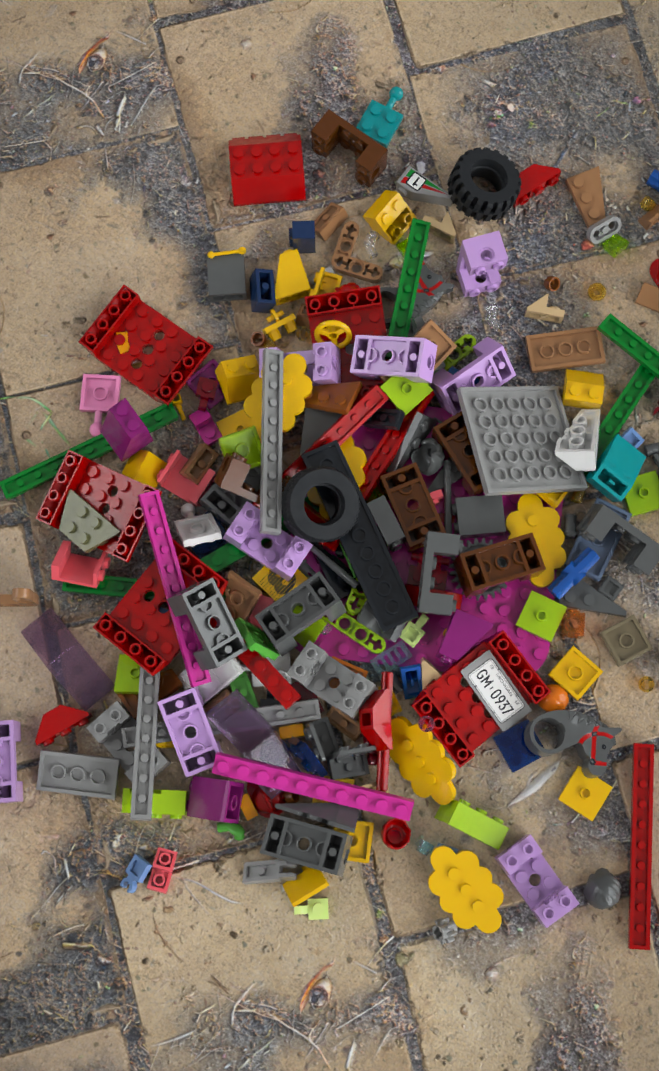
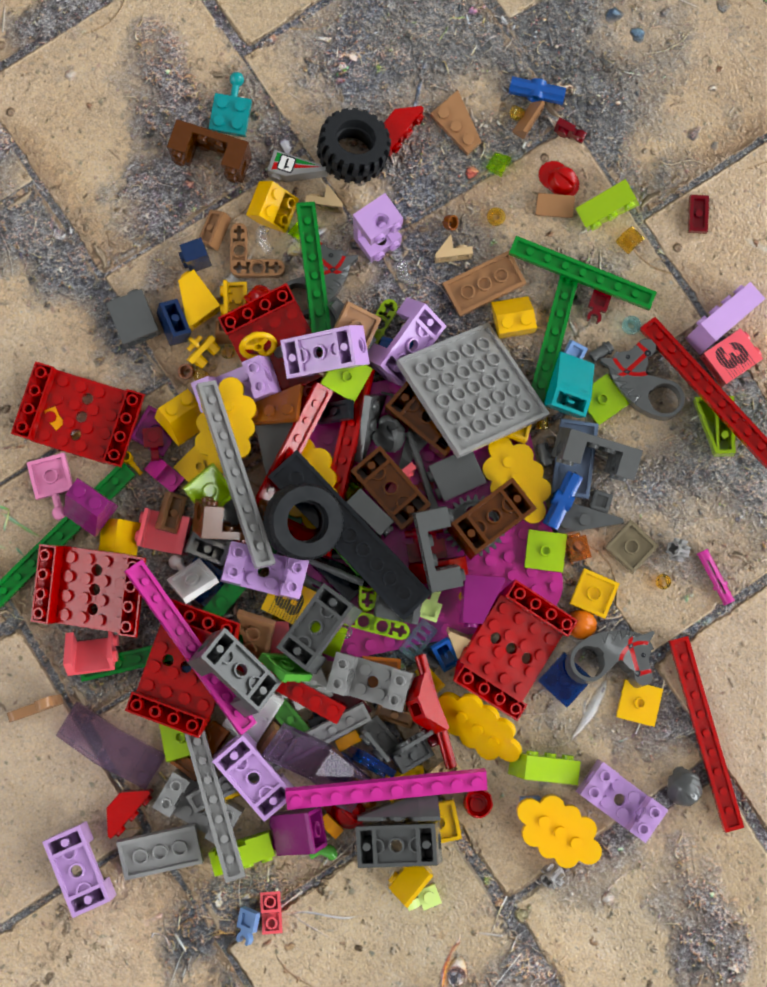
camera: 25 degrees left, 5 degrees up
olive wing [59,489,122,553] -> none
yellow hinge [207,247,246,259] -> none
red slope [229,133,306,206] -> none
light grey hinge [242,859,297,885] -> none
clear light blue plate [415,838,434,856] -> none
clear pink hinge [418,715,435,732] -> none
sticker [461,650,531,732] -> none
white wedge [555,409,601,472] -> none
light grey plate [586,215,622,244] -> none

